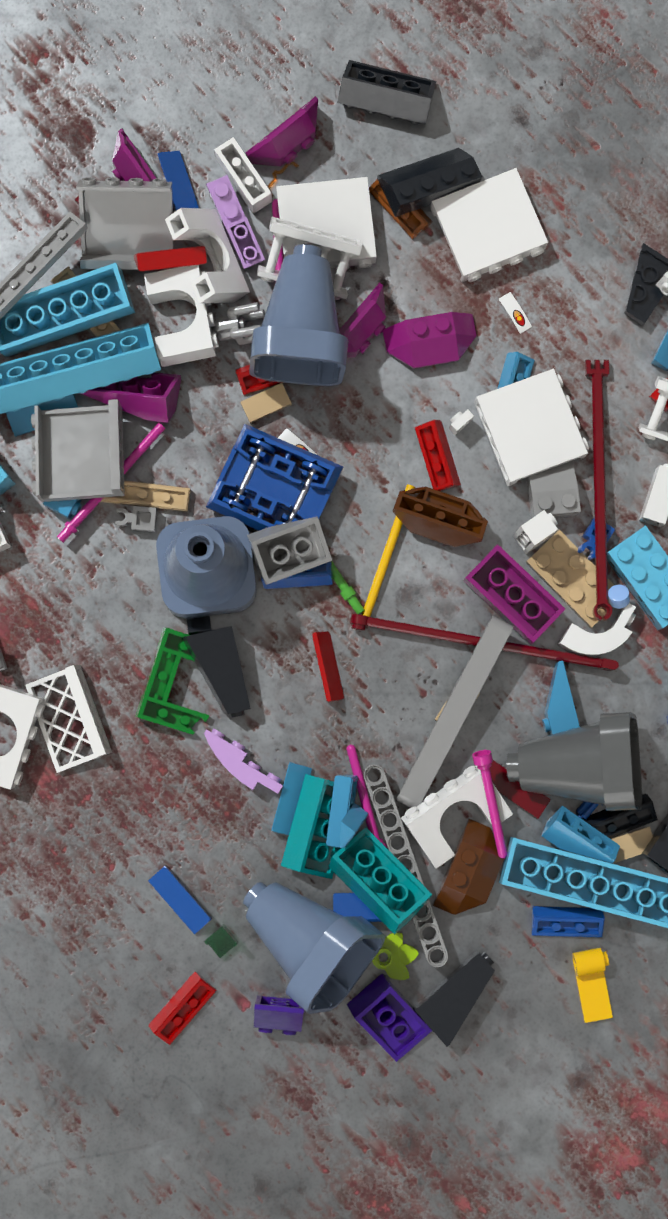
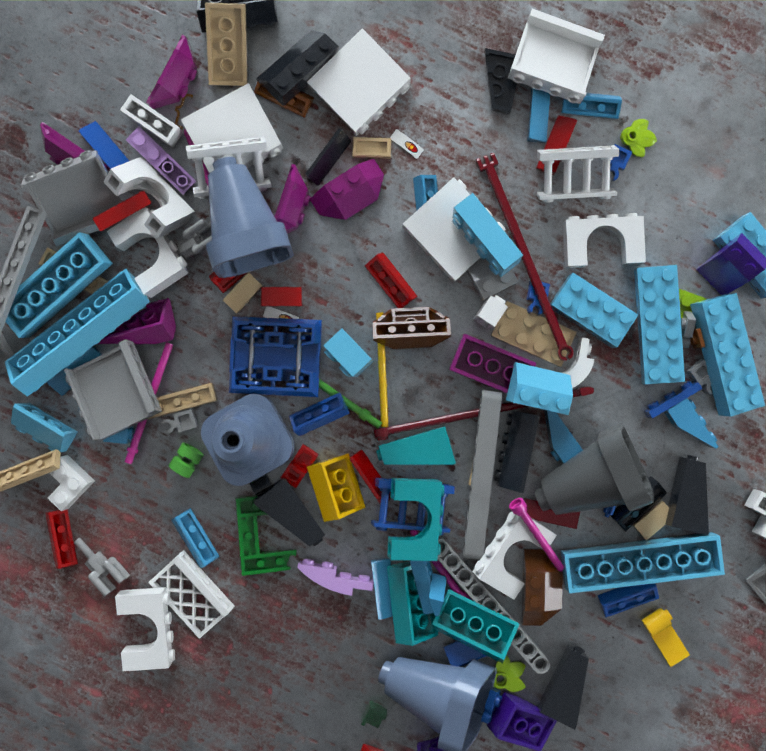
camera: 15 degrees left, 5 degrees up
blue slope [148,865,212,934] -> none
light grey slope [247,516,332,585] -> none
white plate [449,409,474,435] -> none
dark azure slope [541,806,620,863] -> none
light blue piece [608,585,630,609] -> none
none -> bright green wheel [168,442,204,478]
none -> dark azure slope [171,508,220,568]
none -> tan plate [205,3,248,86]
none -> red slope [261,287,302,307]
none -> red slope [280,444,319,488]
none -> black slope [305,128,351,186]
none -> yellow slope [307,453,366,522]
none -> medium azure brick [323,328,374,377]
none -> tan tile [353,137,391,159]
none -> blue fence [371,478,455,535]
none -> teal slope [376,426,456,465]
none -> teal arch [387,478,444,561]
none -> medium azure brick [452,193,523,277]
none -> blue plate [481,687,502,724]
none -> black slope [494,410,540,493]
none -> medium azure slope [506,362,573,415]

